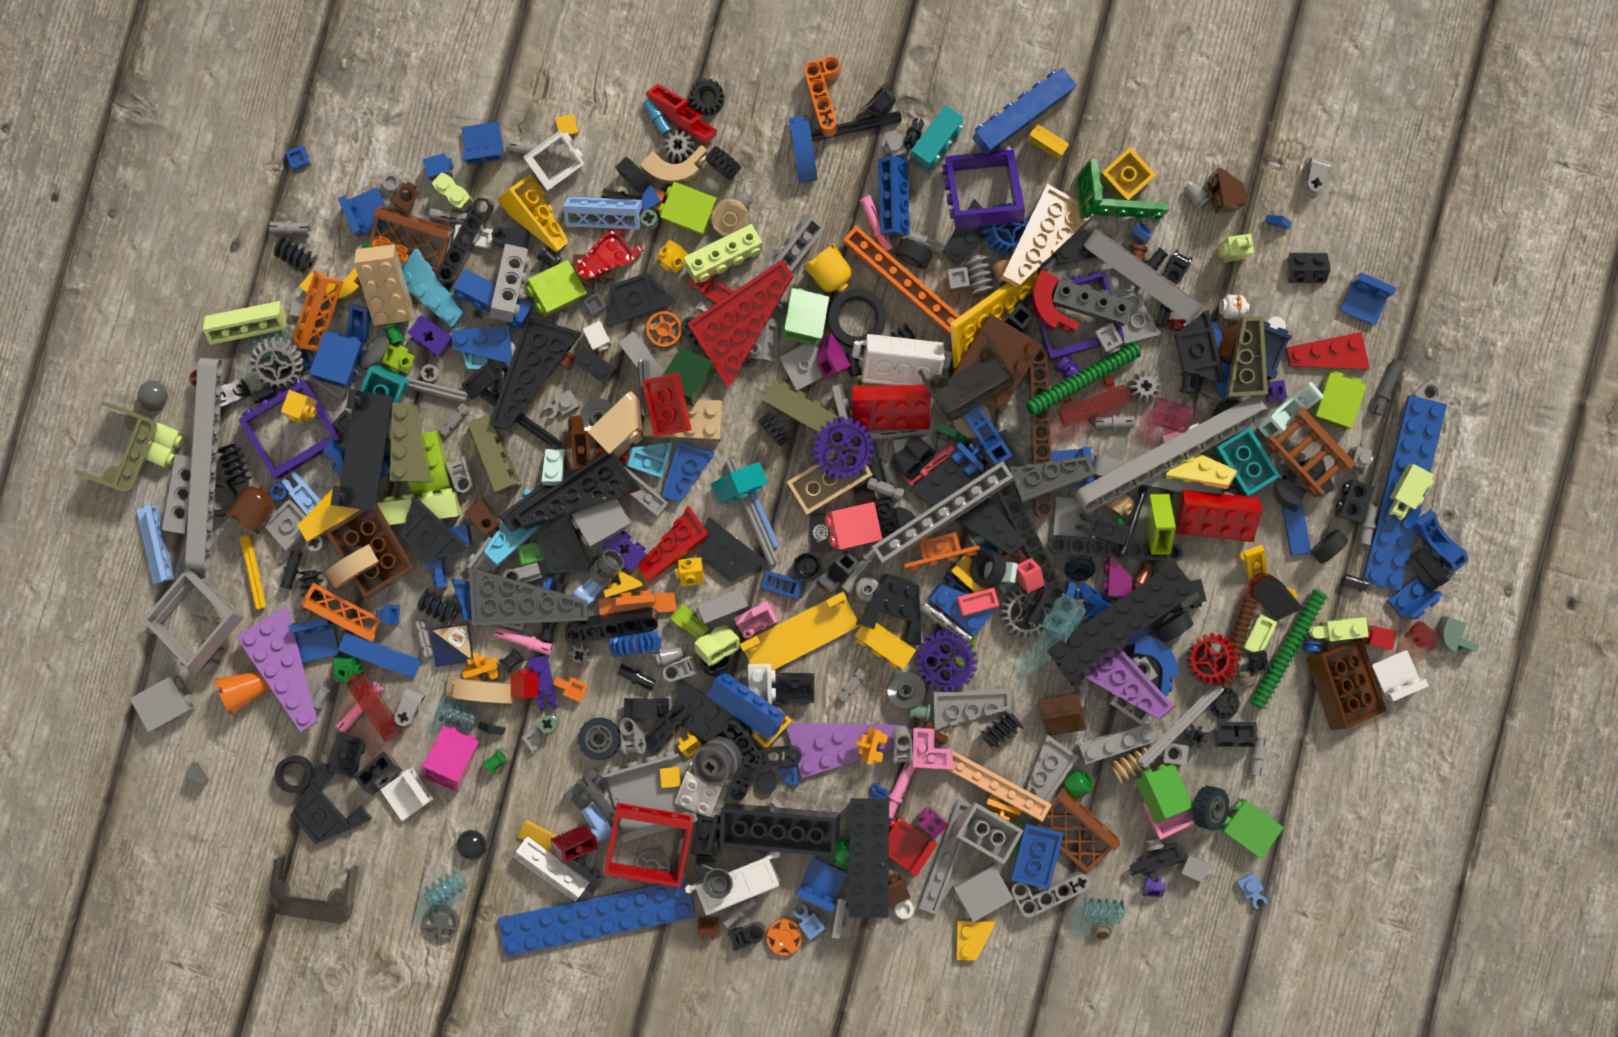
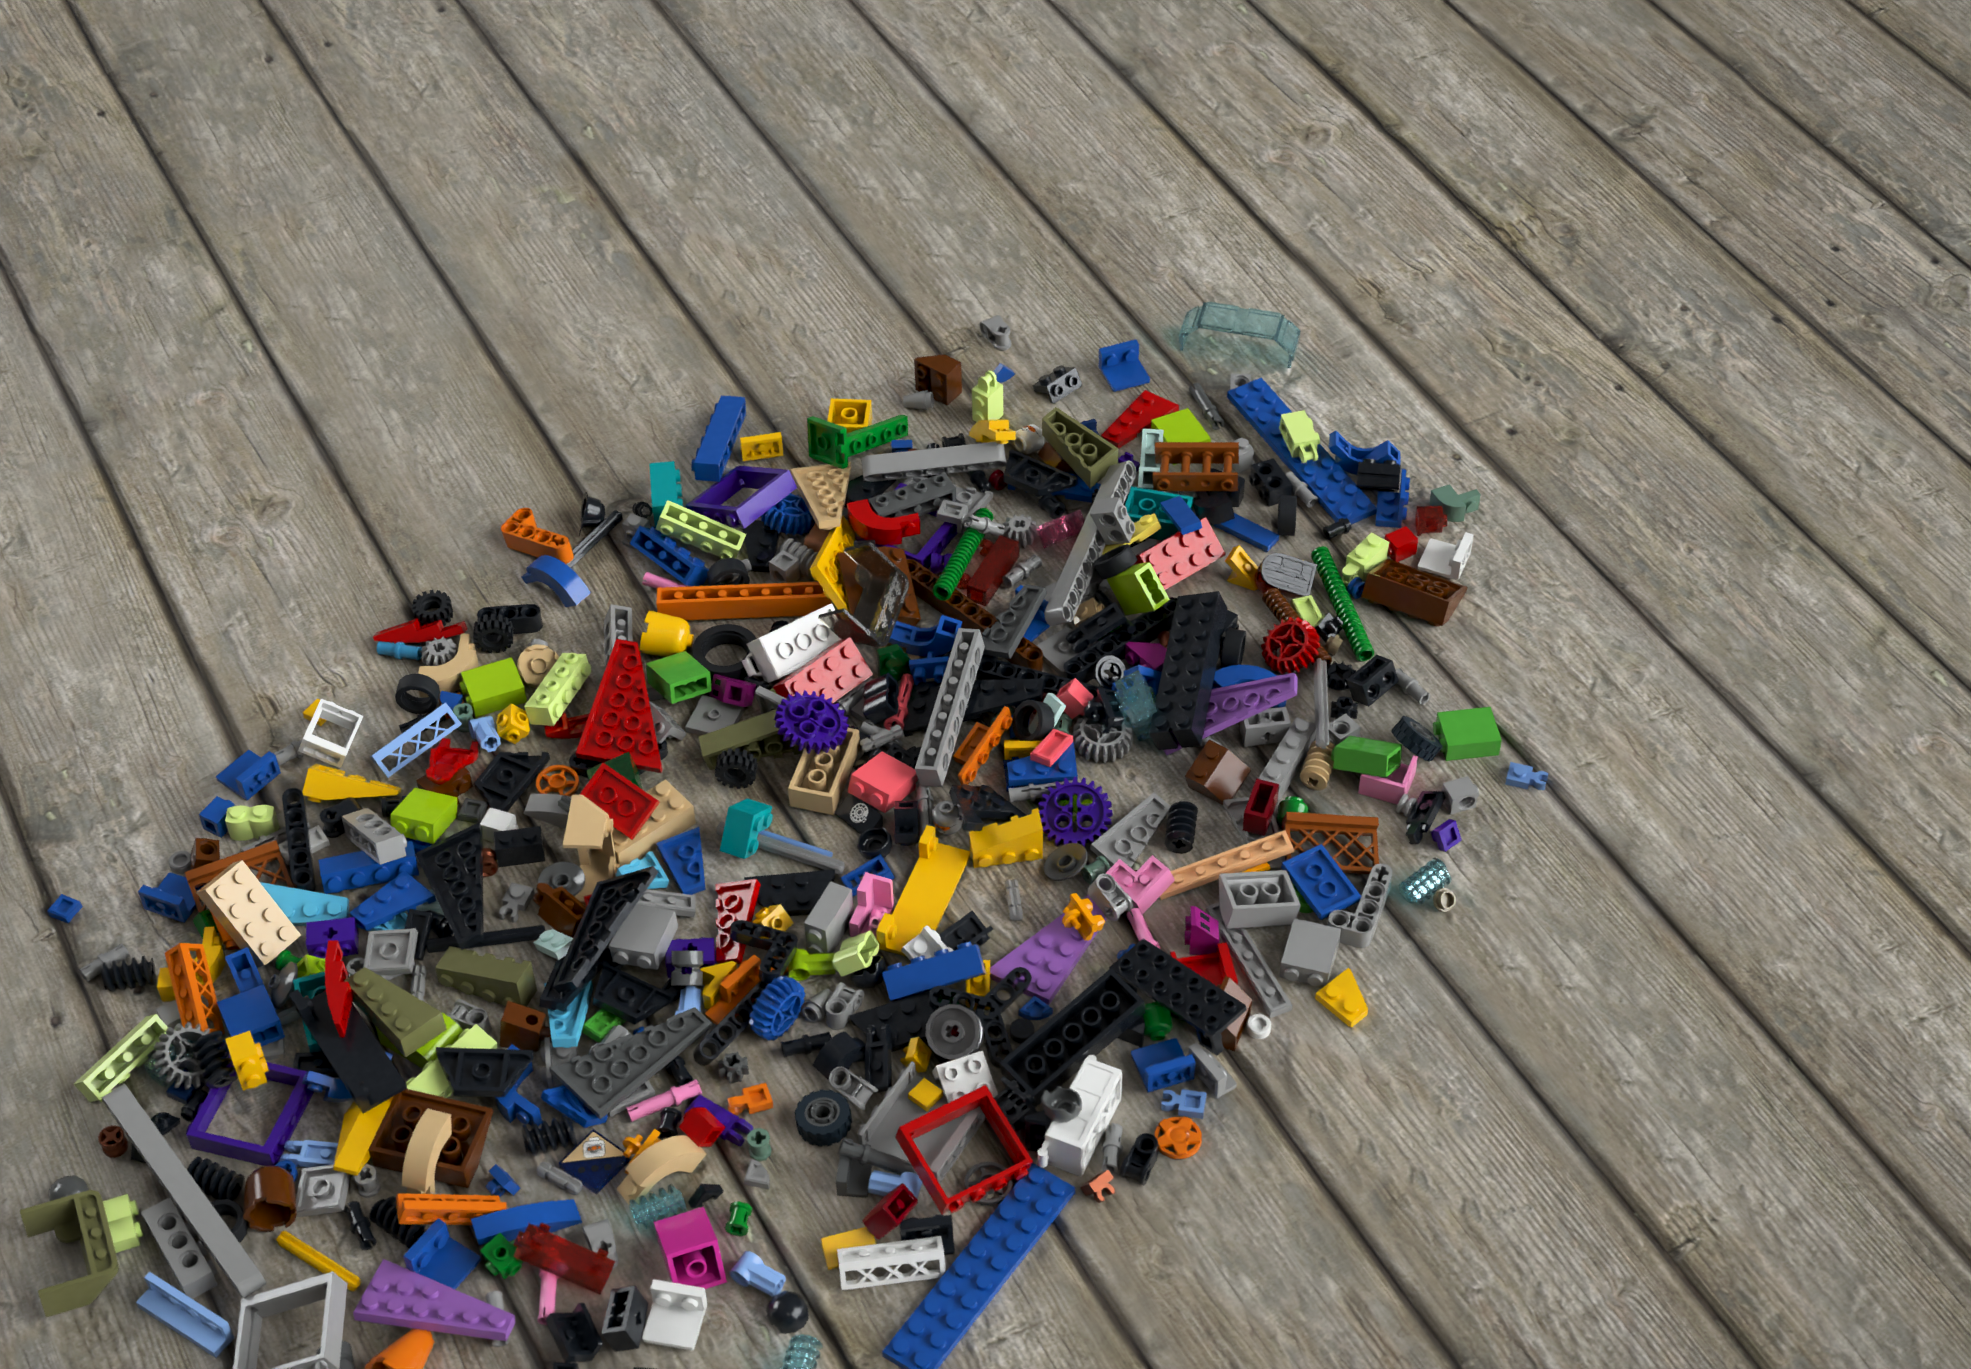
camera: 40 degrees left, 40 degrees down
none -> black piece [192,1031,238,1089]
none -> red slope [325,940,354,1037]
none -> light grey plate [363,928,418,975]
none -> light blue piece [468,716,501,752]
none -> black beam [477,604,543,635]
none -> yellowish green brick [656,500,746,559]
none -> light blue piece [729,1251,786,1297]
none -> black beam [730,920,798,984]
none -> light grey pin [964,514,1005,537]
none -> yellow slope [969,419,1016,444]
none -> light grey brick [1090,497,1135,545]
none -> black tyre [1093,544,1137,579]
none -> blue tile [1160,496,1202,535]
none -> clear light blue windscreen [1179,302,1300,368]
none -> dark red piece [1243,779,1279,836]

